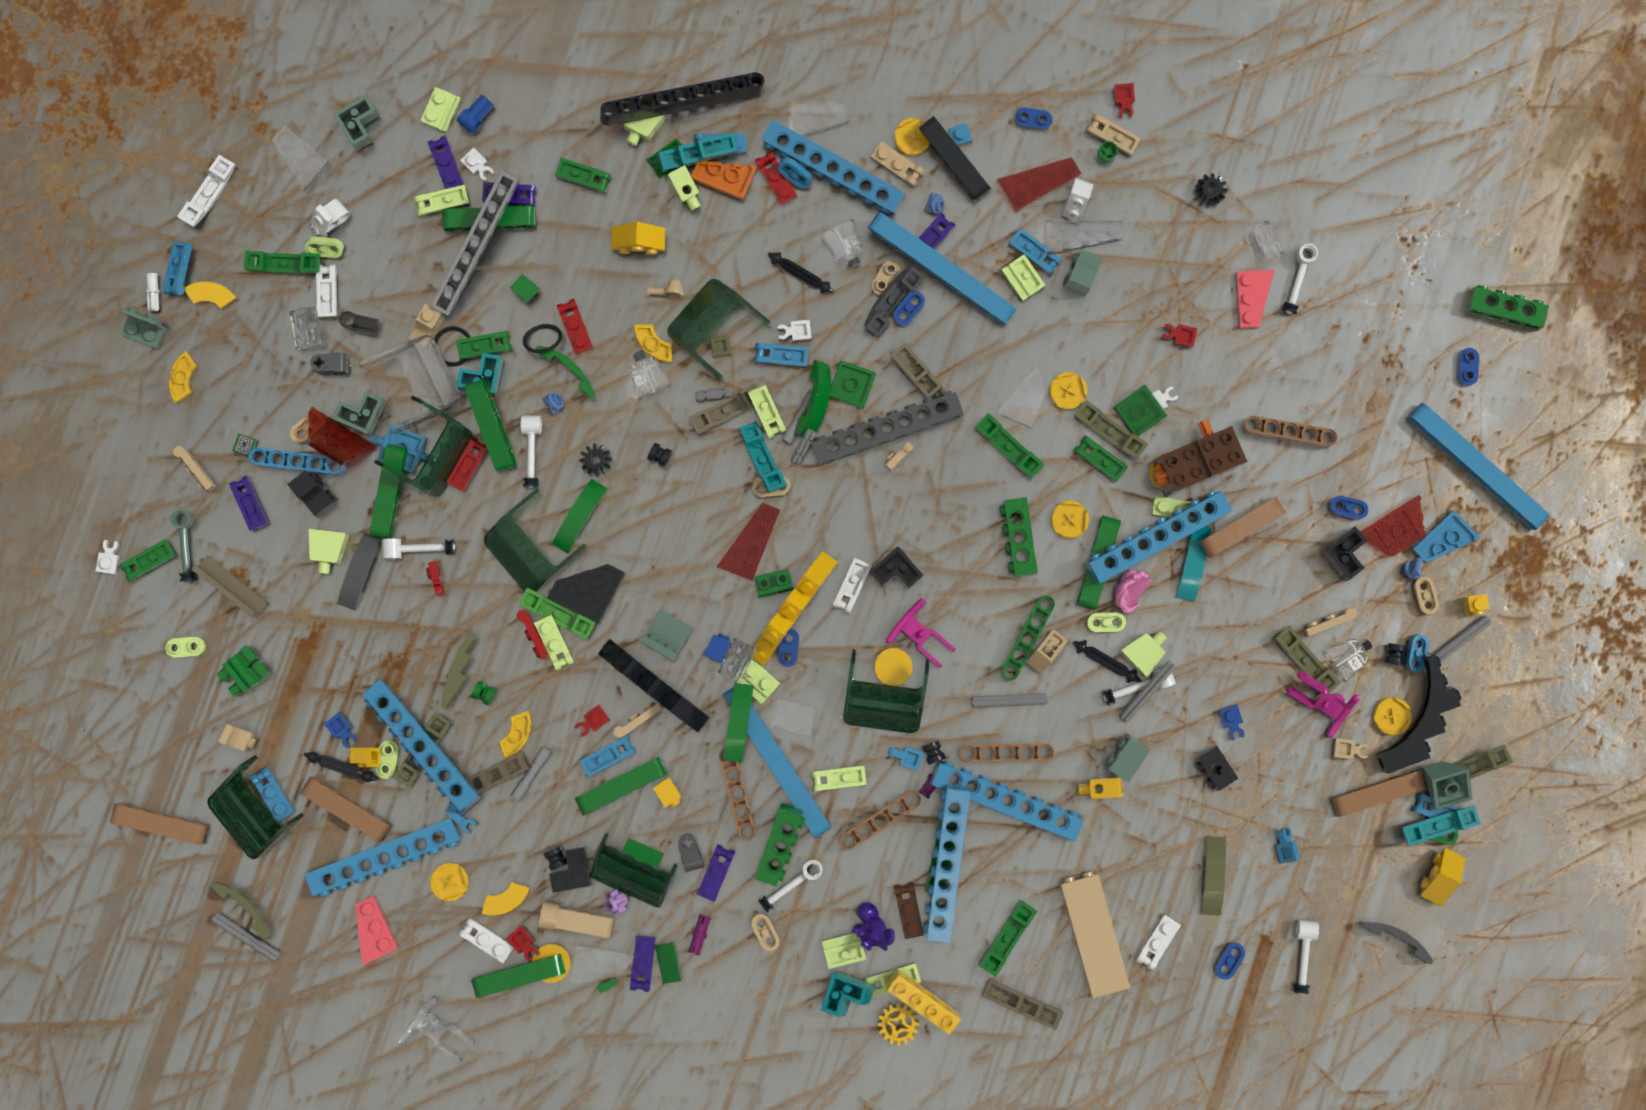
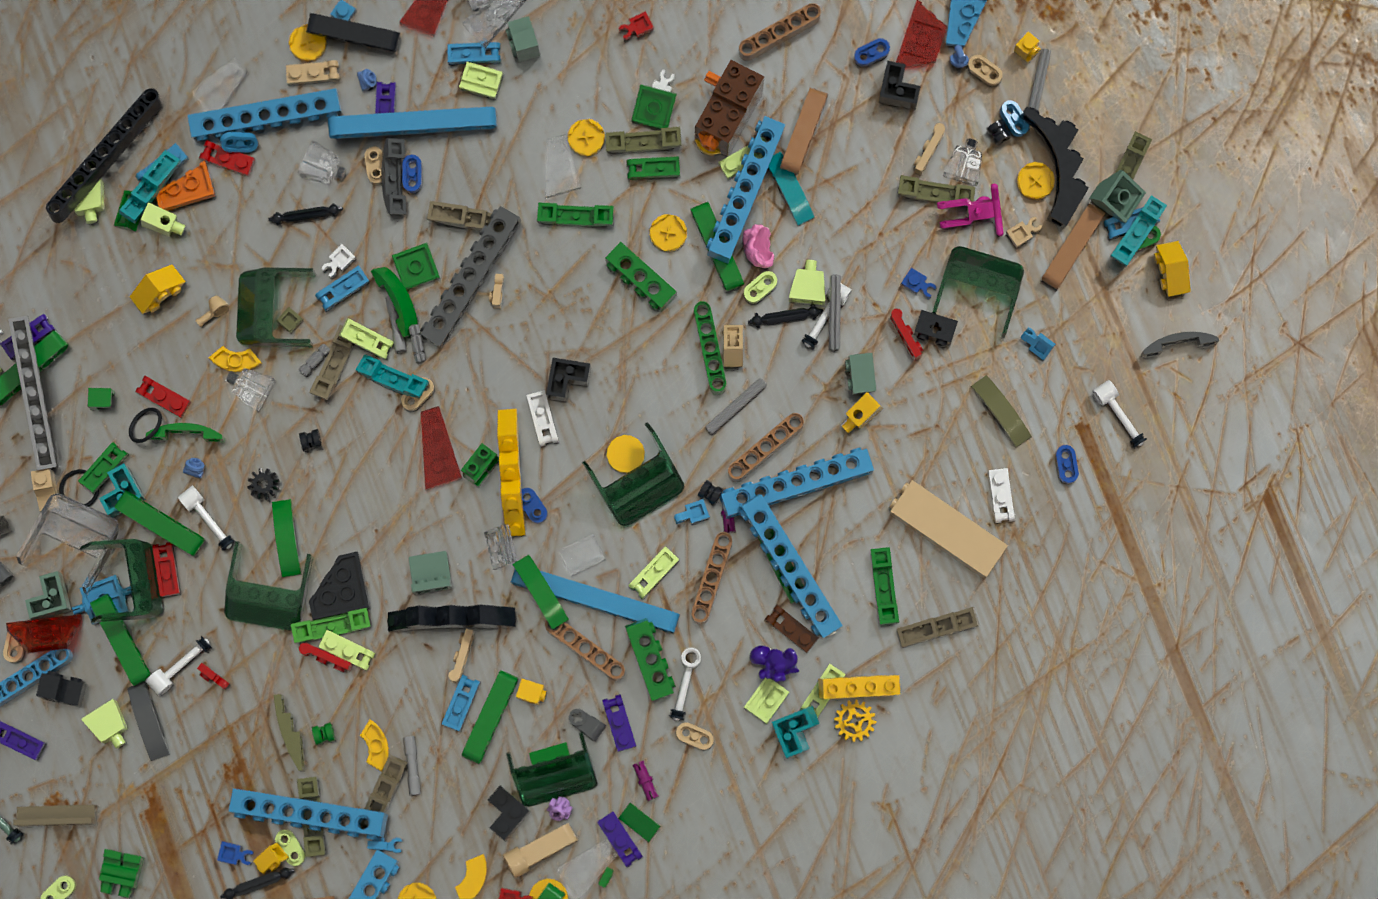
camera: 30 degrees left, 5 degrees down
black wheel [543,846,567,871] -> none
green plate [555,158,612,193] -> none
red plate [574,704,610,737] -> none
blue brick [704,633,732,664] -> none
yellowish green plate [733,658,780,704] -> none
dark pink piece [886,598,956,668] -> none
none -> red plate [890,308,923,361]
none -> clear green windscreen [932,246,1024,338]

